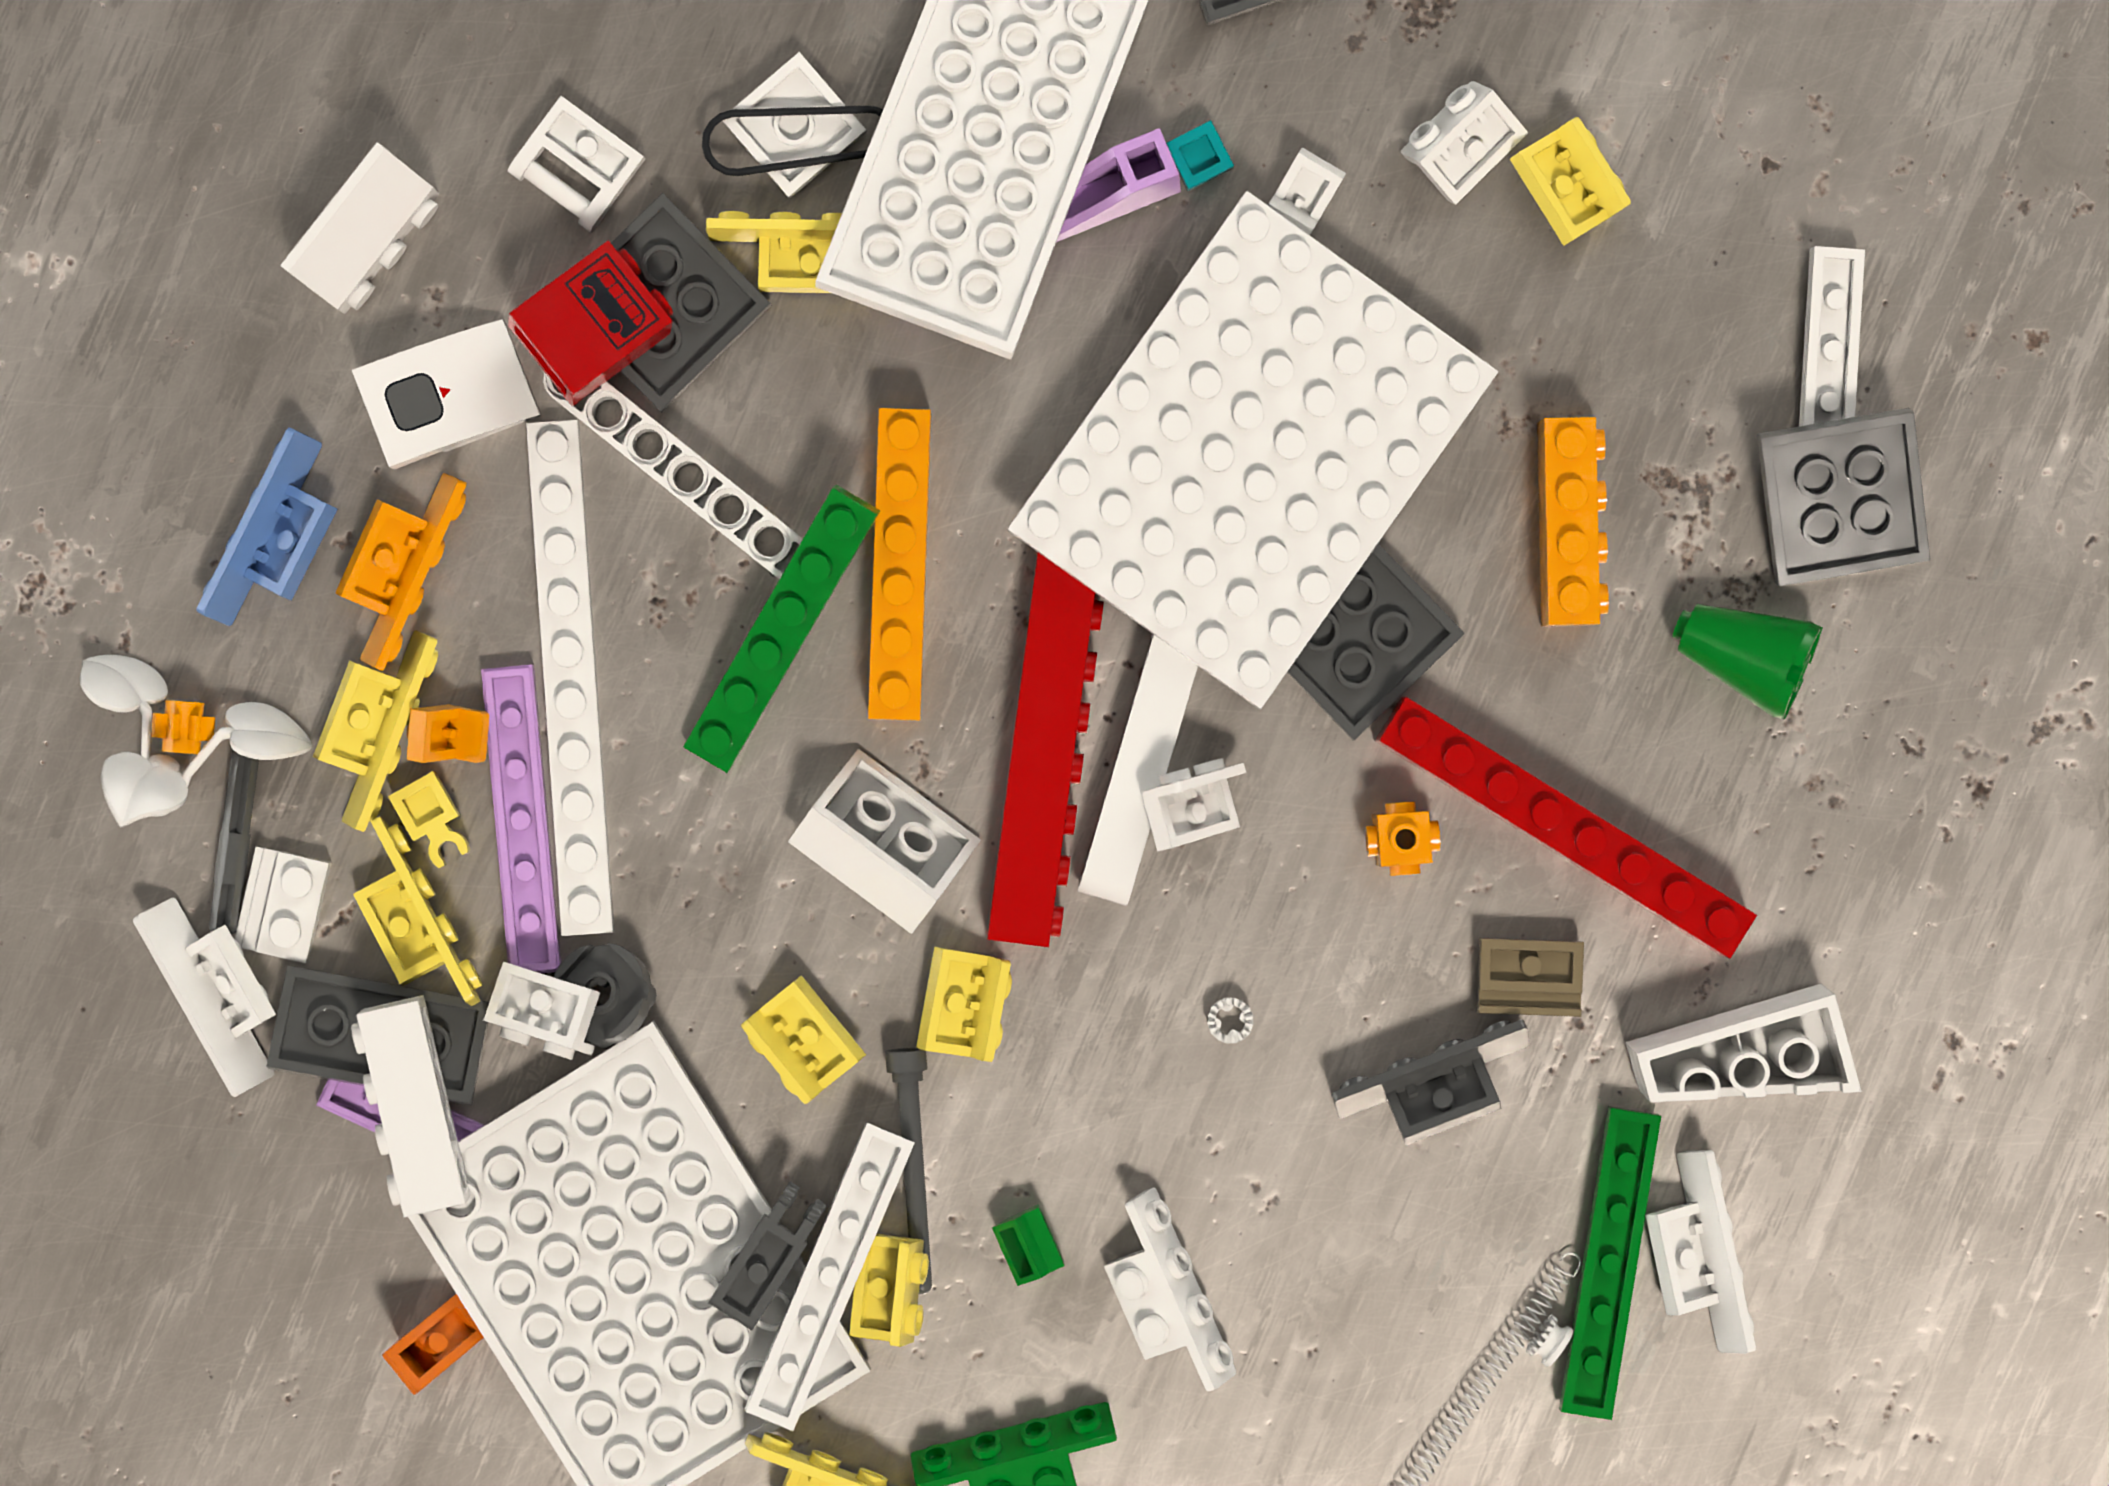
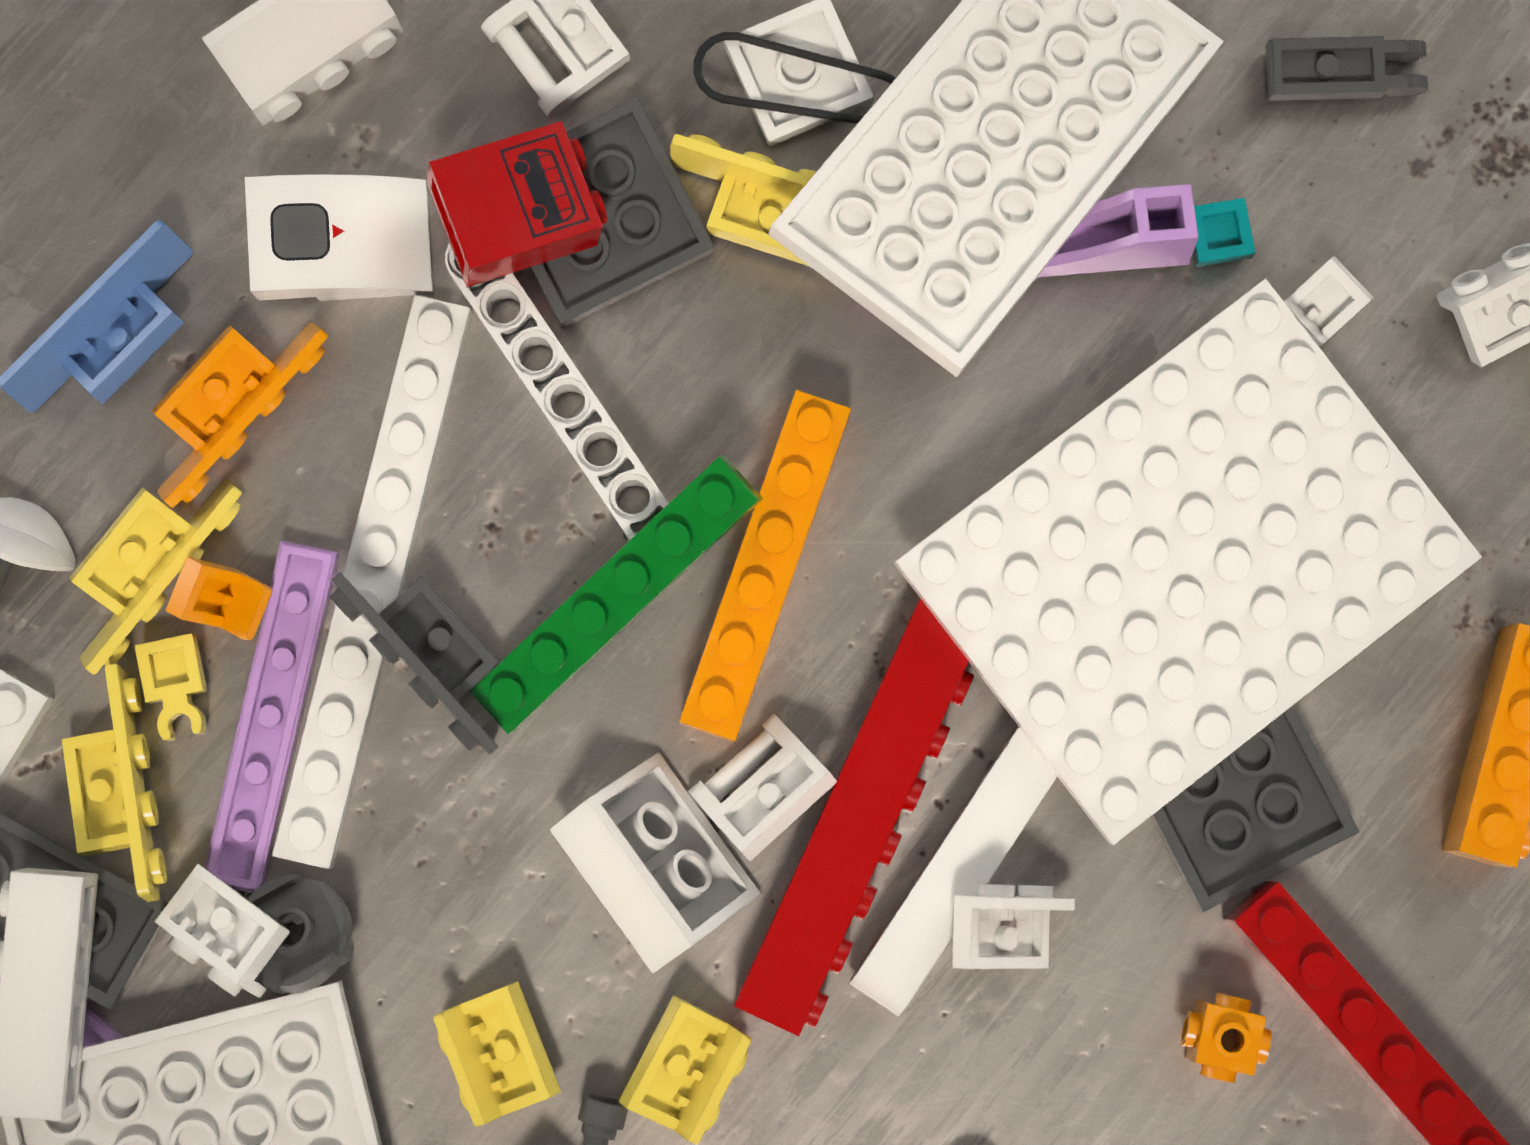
camera: 20 degrees right, 5 degrees down
none -> dark grey bracket [328,572,500,755]
none -> white plate [688,713,838,861]

